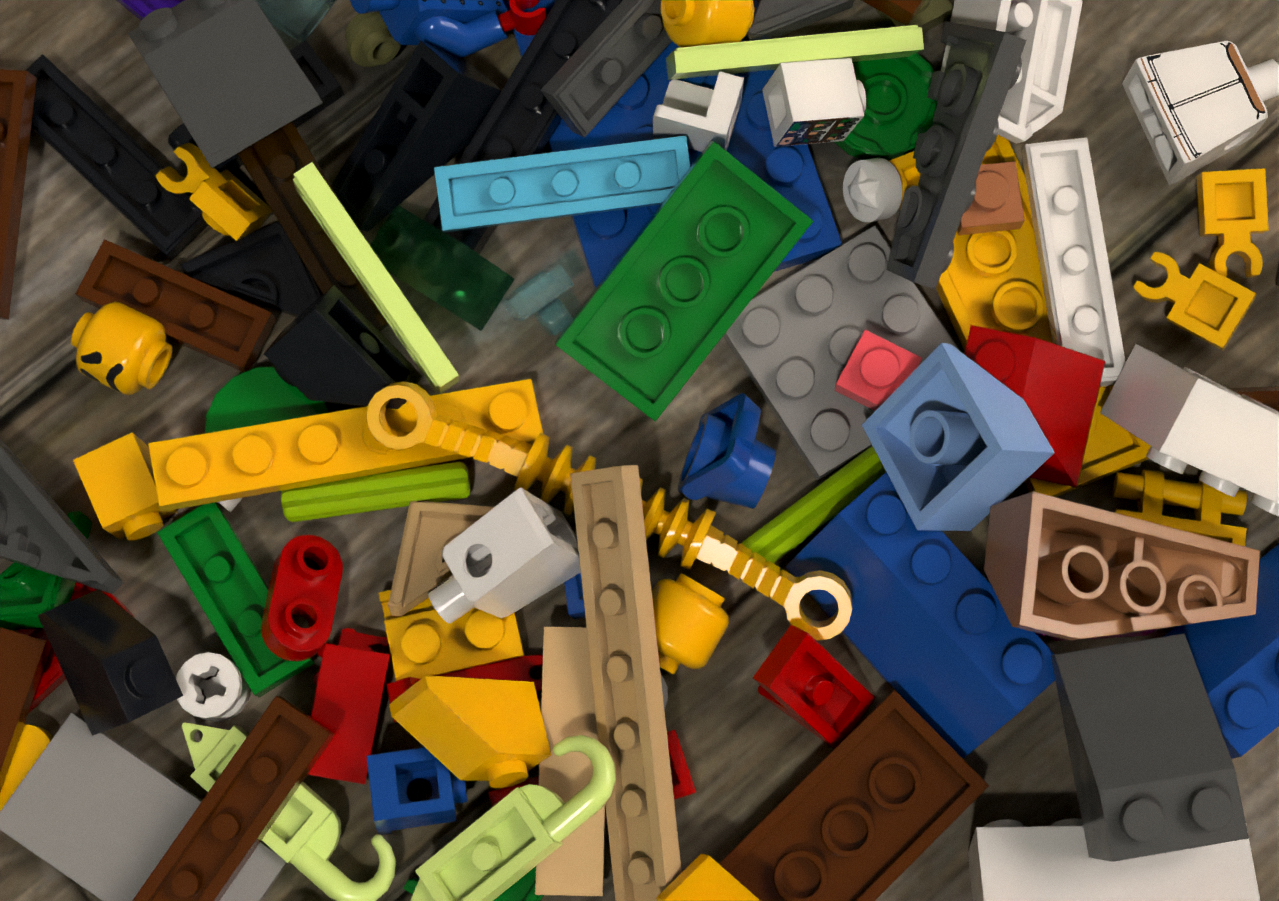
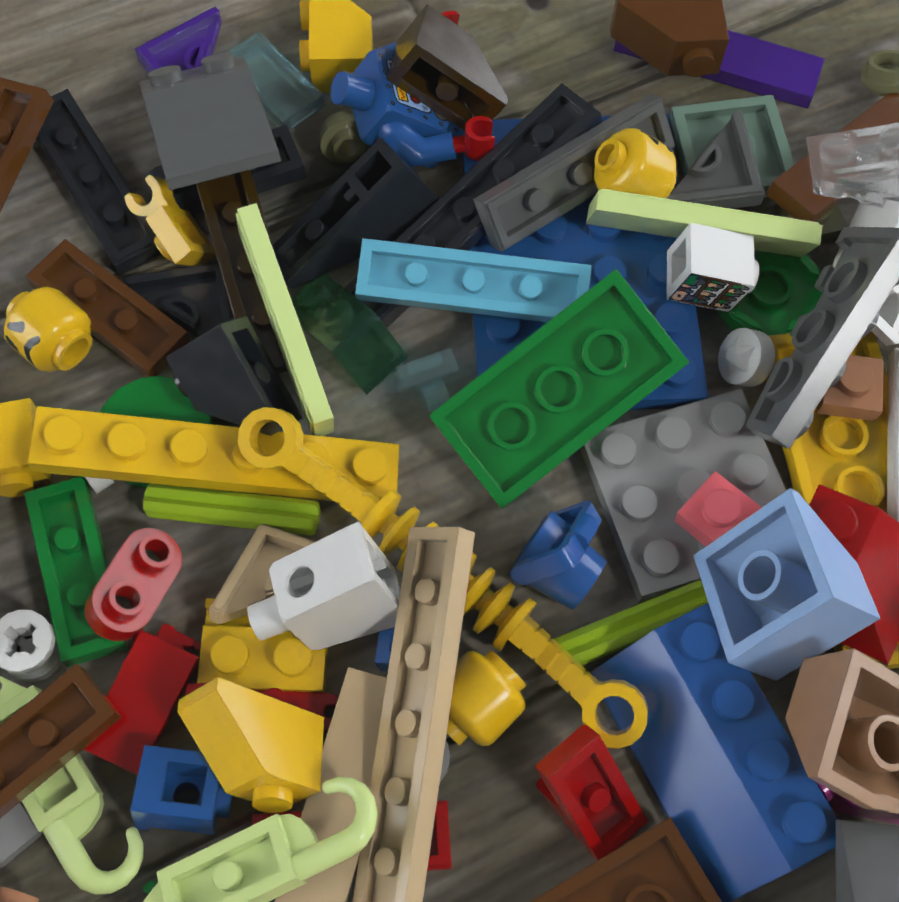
camera: 10 degrees right, 10 degrees down
white panel [653,72,744,152] -> none

